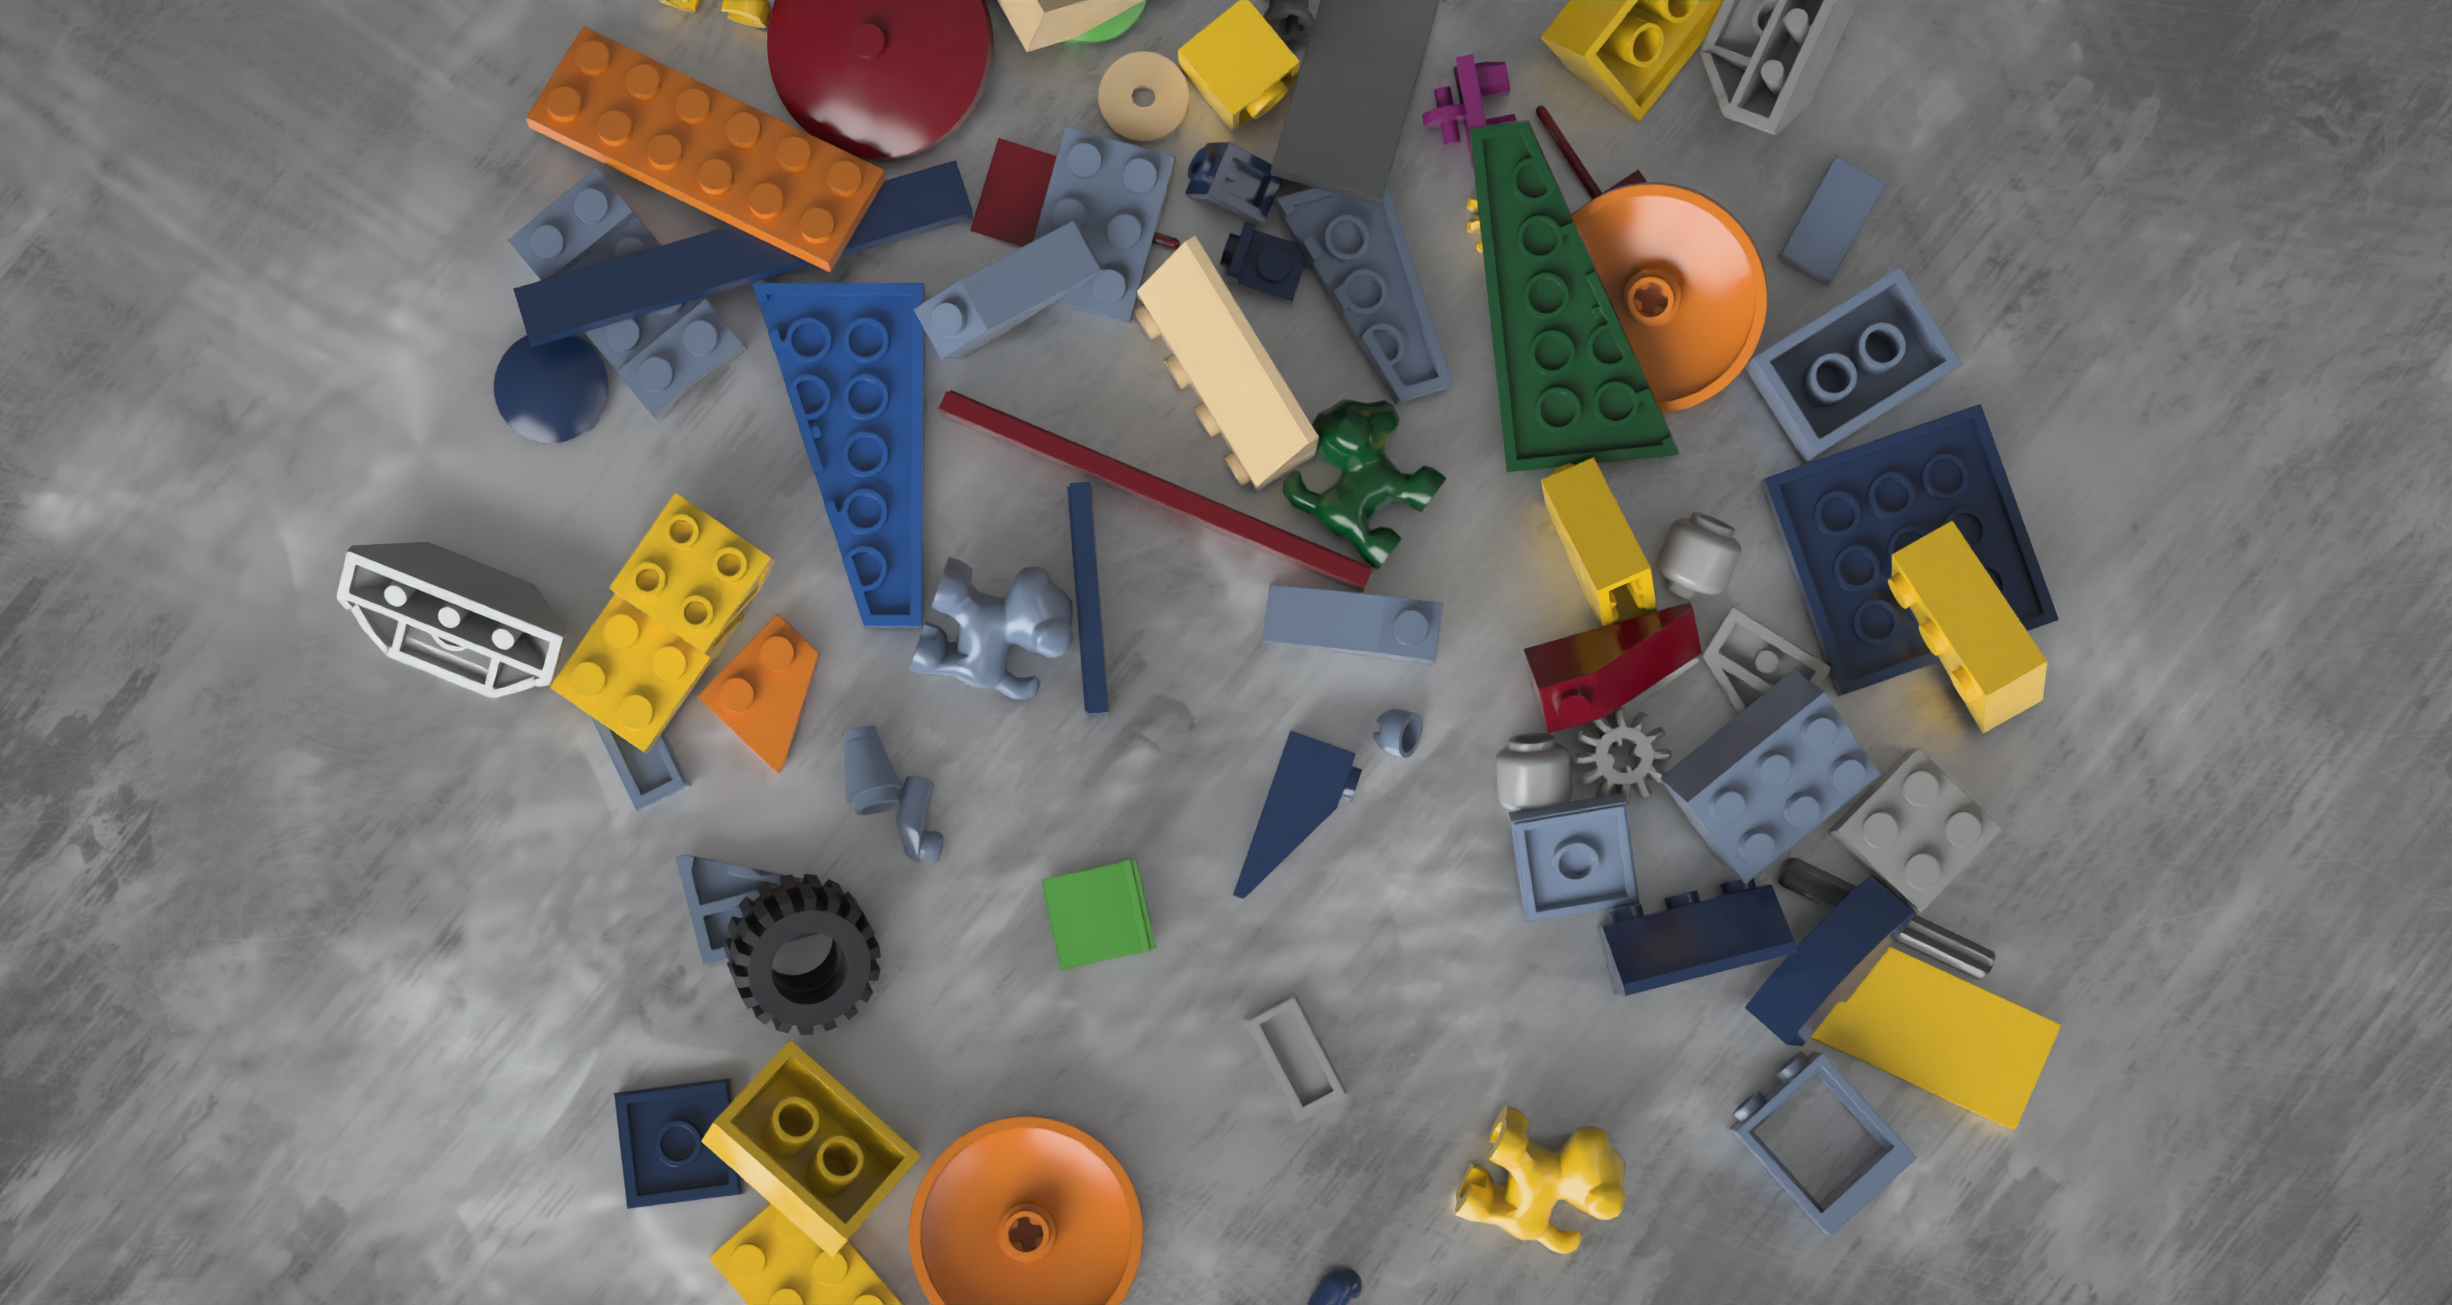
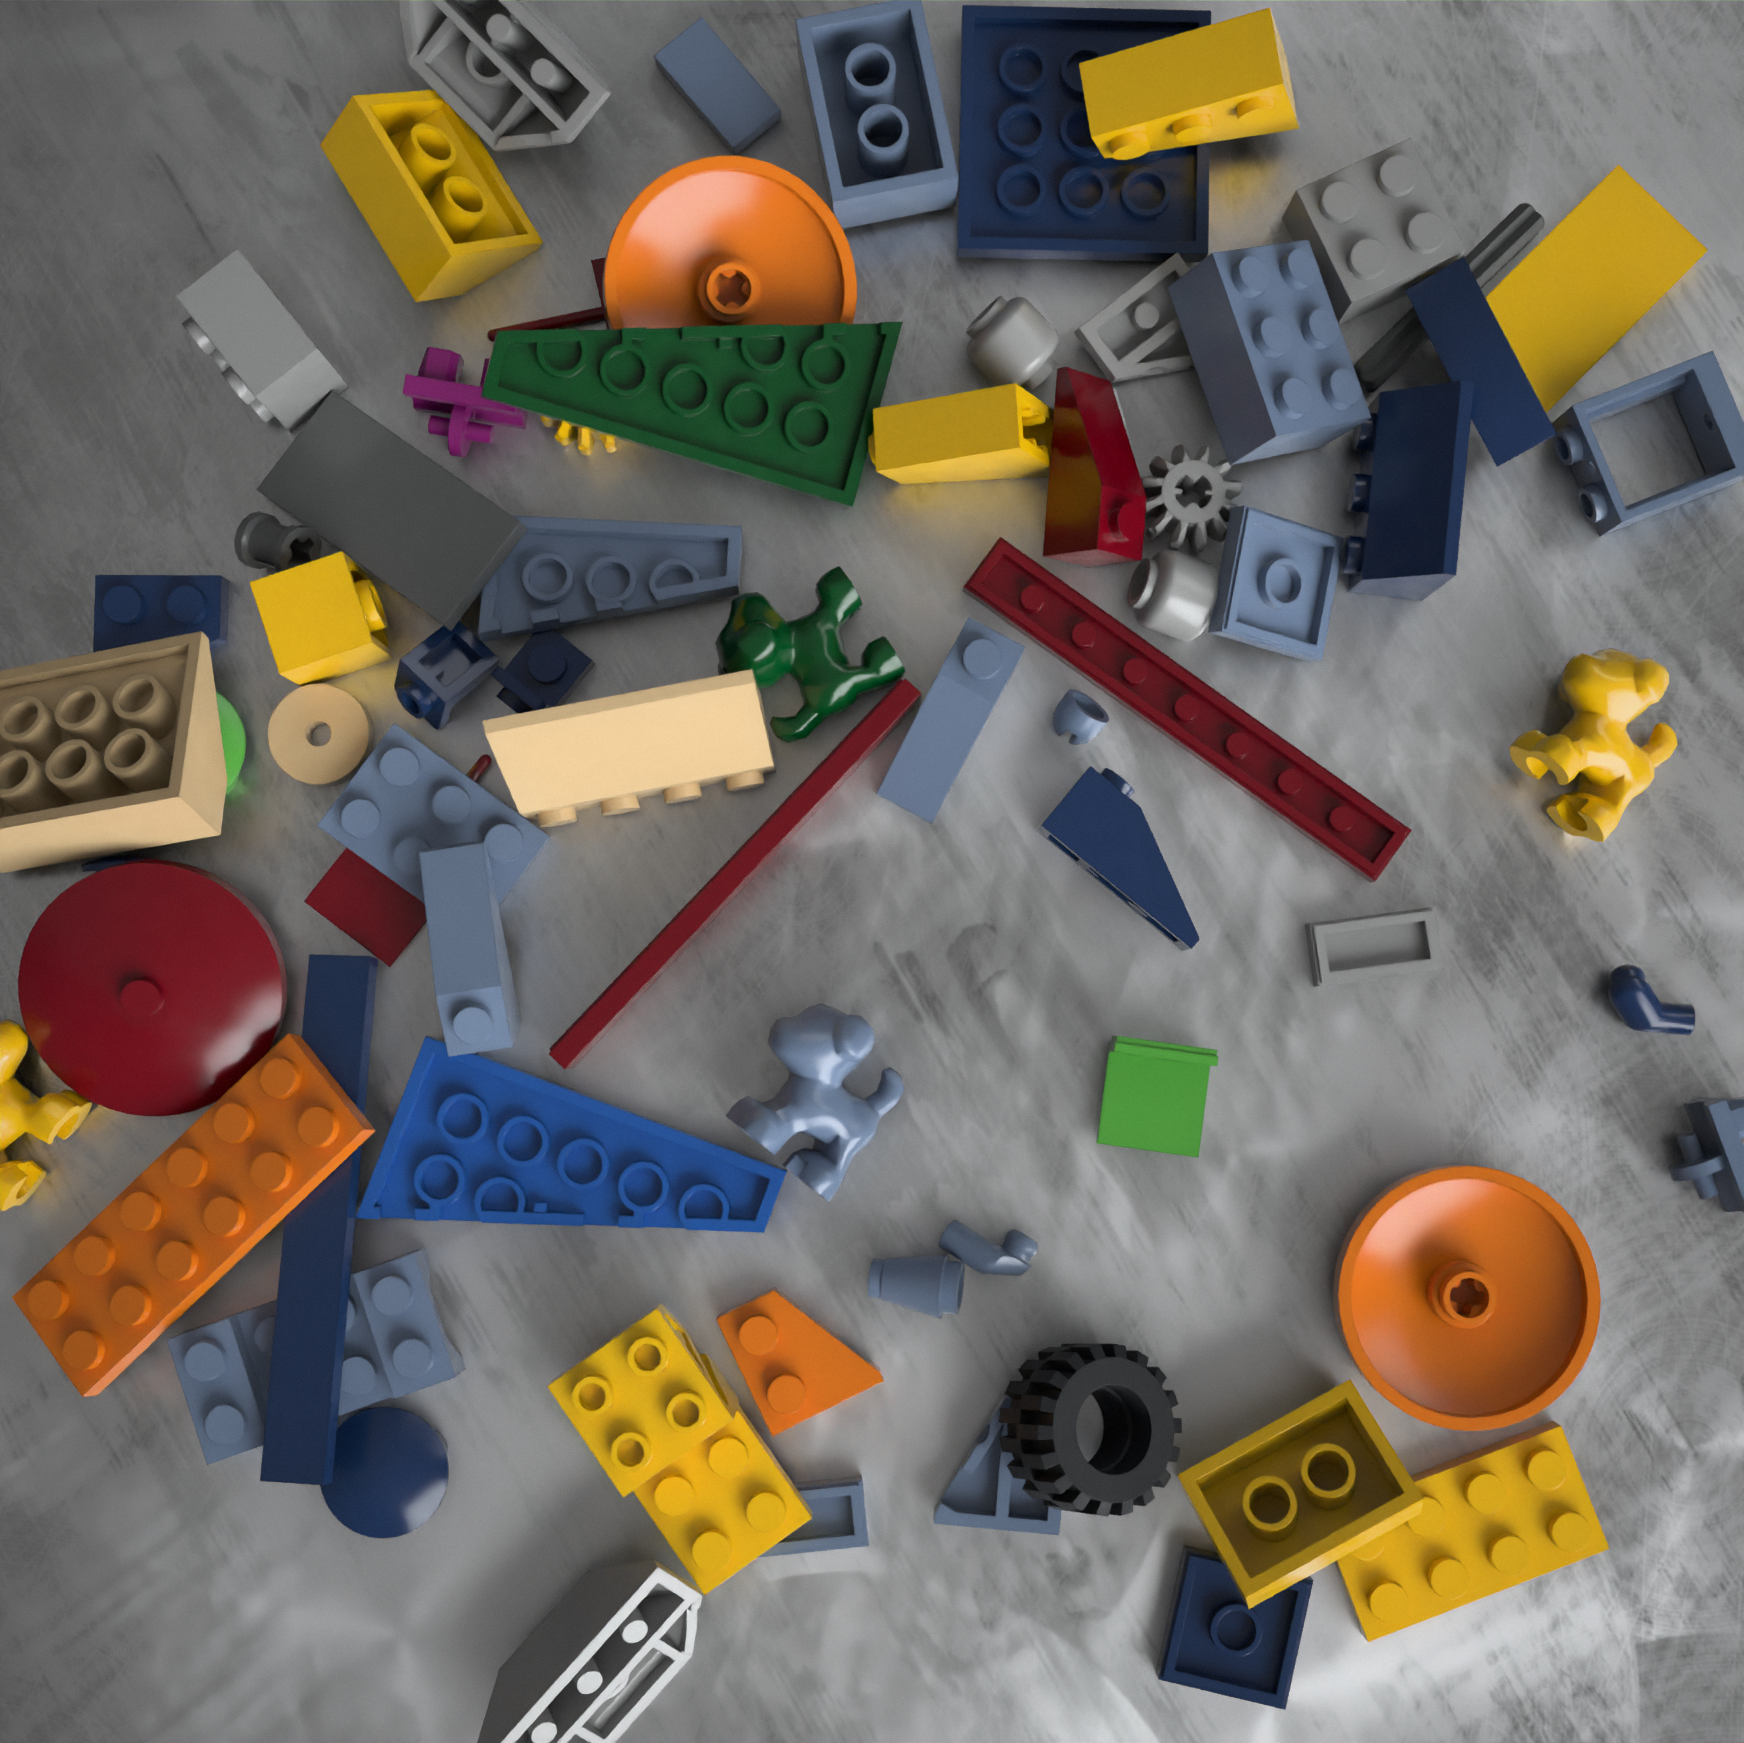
camera: 70 degrees left, 0 degrees up
dark blue tile [1067,482,1110,717] -> none
none -> dark red tile [963,537,1412,883]

